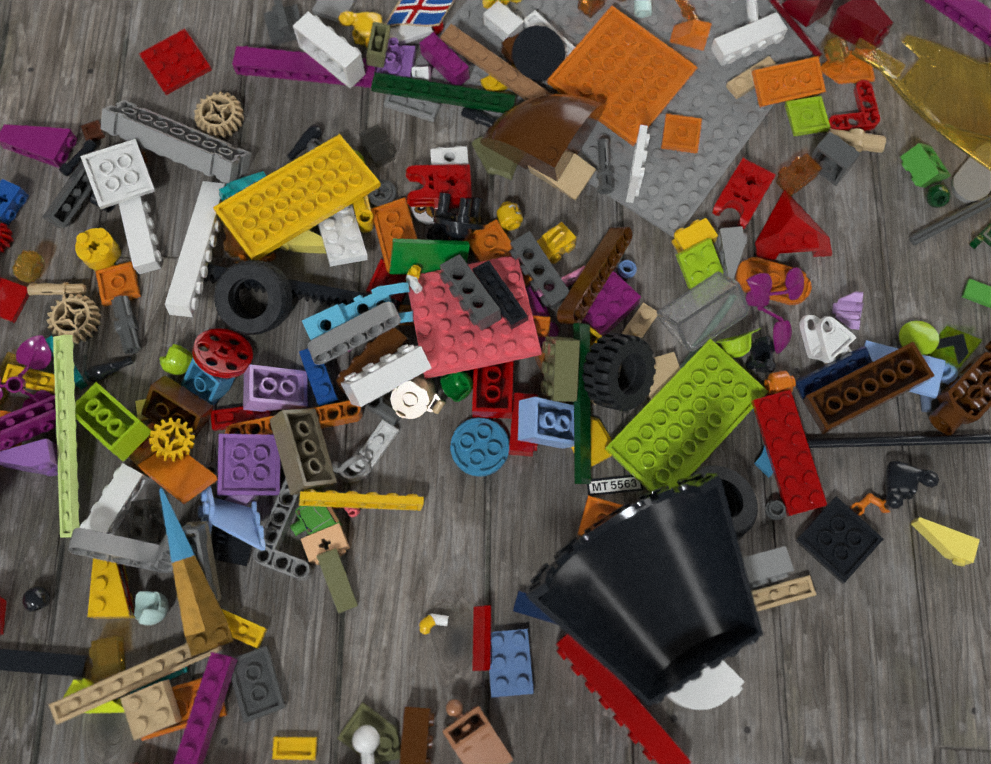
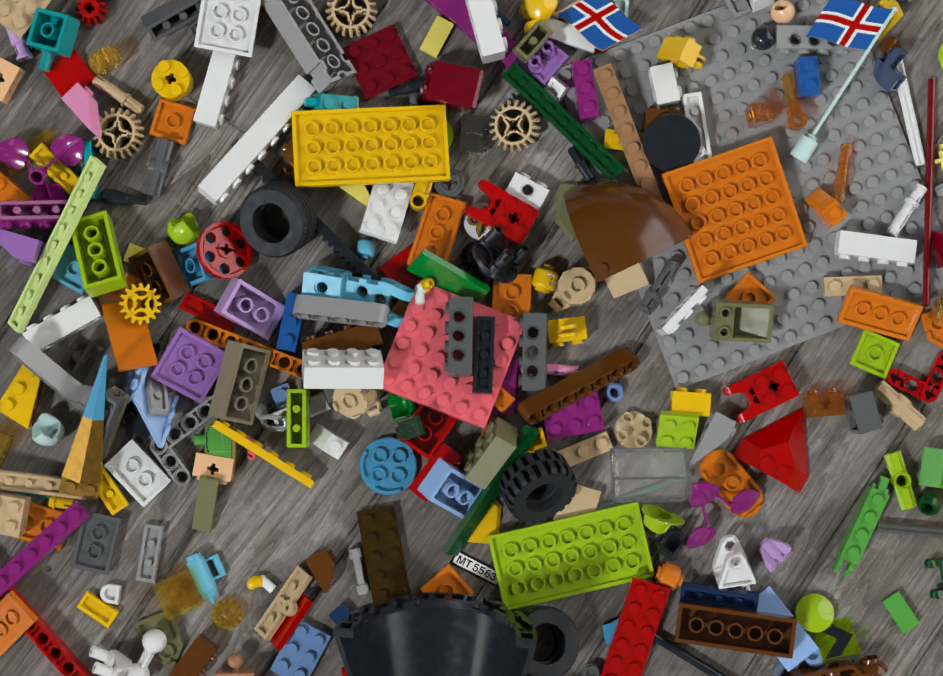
camera: 30 degrees right, 15 degrees up
none -> yellow pin [48,496,74,509]
none -> medium azure tile [51,243,85,295]
none -> bright pink slope [61,82,102,138]
none -> white tile [100,583,122,605]
none -> white plate [104,439,173,507]
none -> light grey tile [136,523,165,583]
none -> light grey tile [145,360,170,416]
none -> clear yellow brick [152,568,203,621]
none -> medium azure piece [186,552,227,604]
none -> clear yellow gear [212,598,243,630]
none -> tan hinge [254,565,313,641]
none -> medium blue plate [270,383,290,407]
none -> lime brick [287,388,310,448]
none -> reddish brown slope [305,547,337,594]
none -> white slope [310,423,350,460]
none -> dark red plate [342,24,418,101]
none -> light grey bar [349,547,369,595]
none -> medium azure piece [356,239,376,260]
none -> dark brown plate [356,505,411,606]
none -> clear green slope [395,415,426,441]
none -> light yellow tile [420,15,454,59]
none -> dark red slope [420,60,484,112]
none -> tan gear [489,100,541,152]
none -> tan container [548,265,596,313]
none -> tan dish [614,411,653,449]
none -> olive slope [695,298,774,343]
none -> bright green hinge [832,475,890,578]
none -> lime piece [883,450,917,510]

